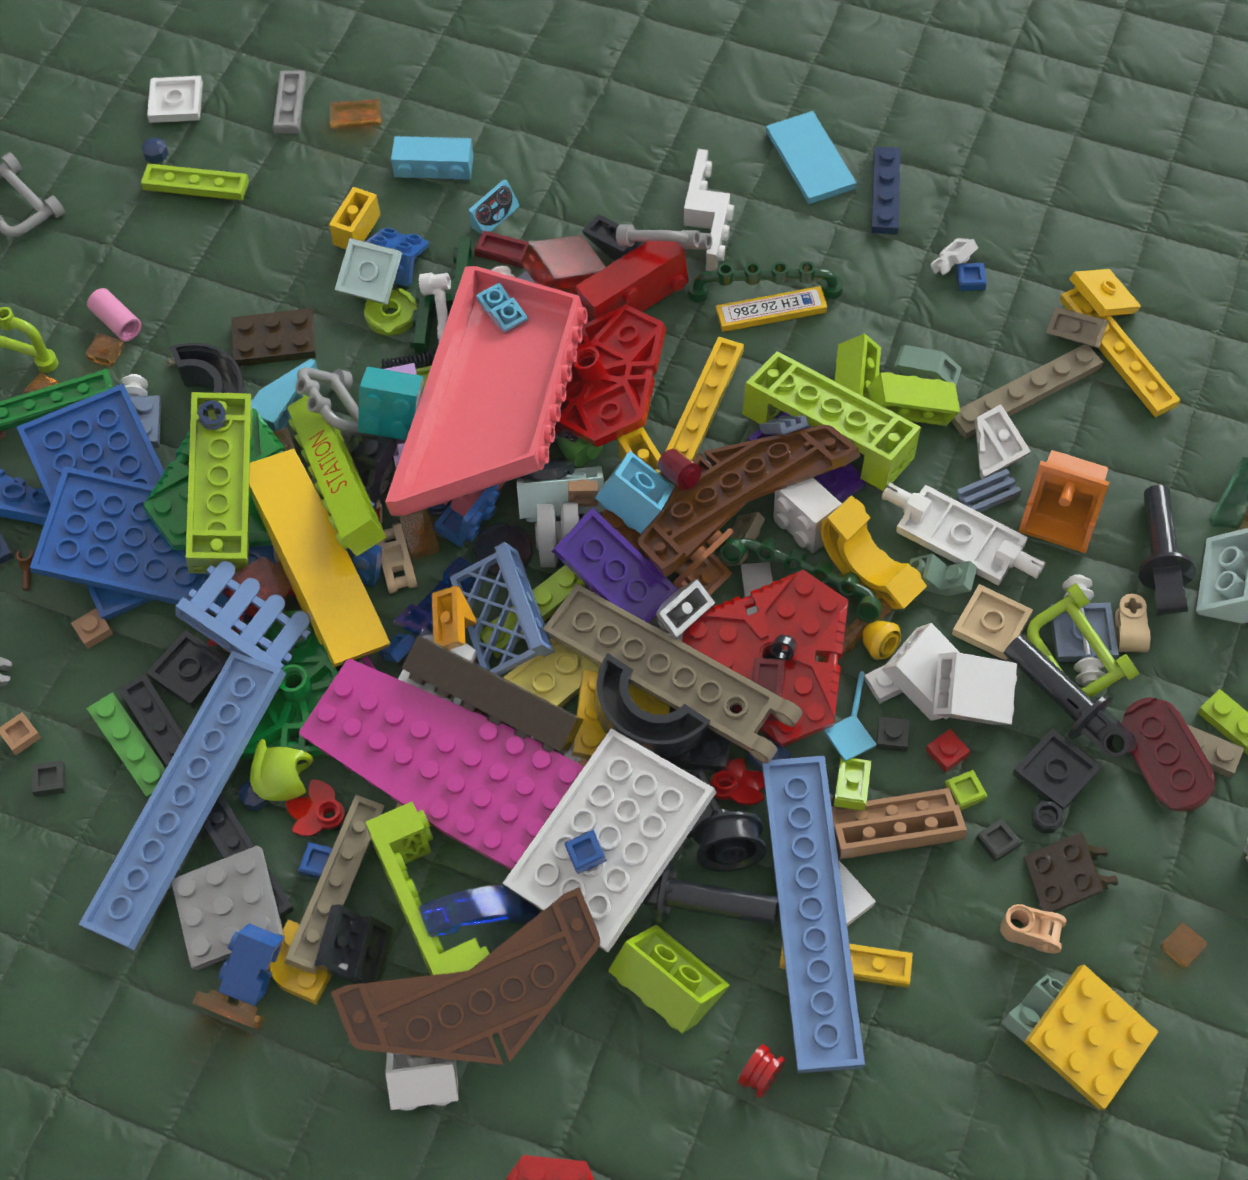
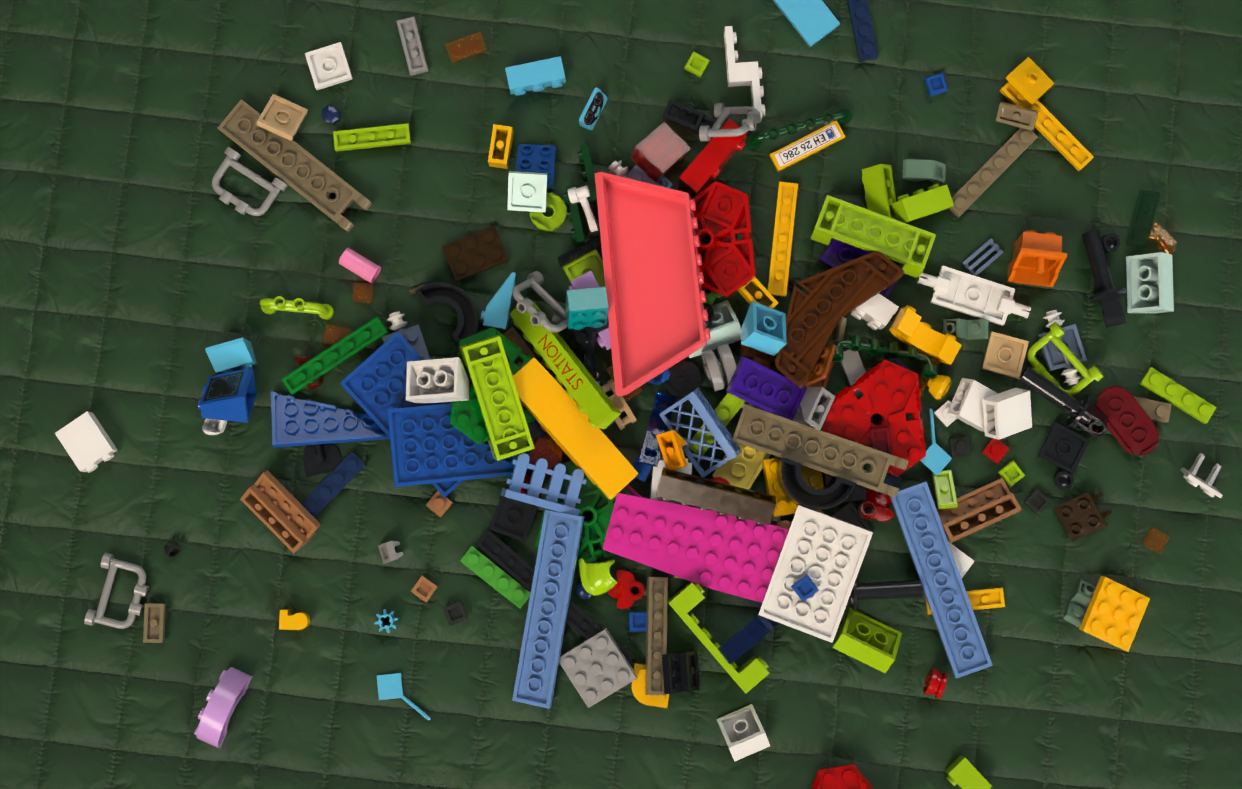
camera: 20 degrees left, 25 degrees up
reddish brown hand [16,549,34,591] -> none
clear orange plate [193,989,265,1030] -> none
dark blue bush [198,400,226,430] -> none
blue brick [218,923,284,1006] -> none
reddish brown wing [331,887,600,1065] -> none
dark red tile [474,230,533,269] -> none
medium azure slope [476,282,528,333] -> none
medium nougat plate [568,479,598,507] -> none
dark red brick [657,449,701,490] -> none
black wheel [694,809,767,872] -> none
sand blue tile [759,415,808,435] -> none
black hinge [770,634,797,661] -> none
white plate [930,238,978,275] -> none
white wing [975,405,1031,479] -> none
light nougat piece [1000,904,1066,953] -> none
tan piece [1114,594,1150,653] -> none
none -> dark tan hinge [217,99,373,233]
none -> tan plate [257,94,308,141]
none -> white slope [406,357,469,404]
none -> lime tile [684,51,710,78]
none -> black tile [1101,234,1120,253]

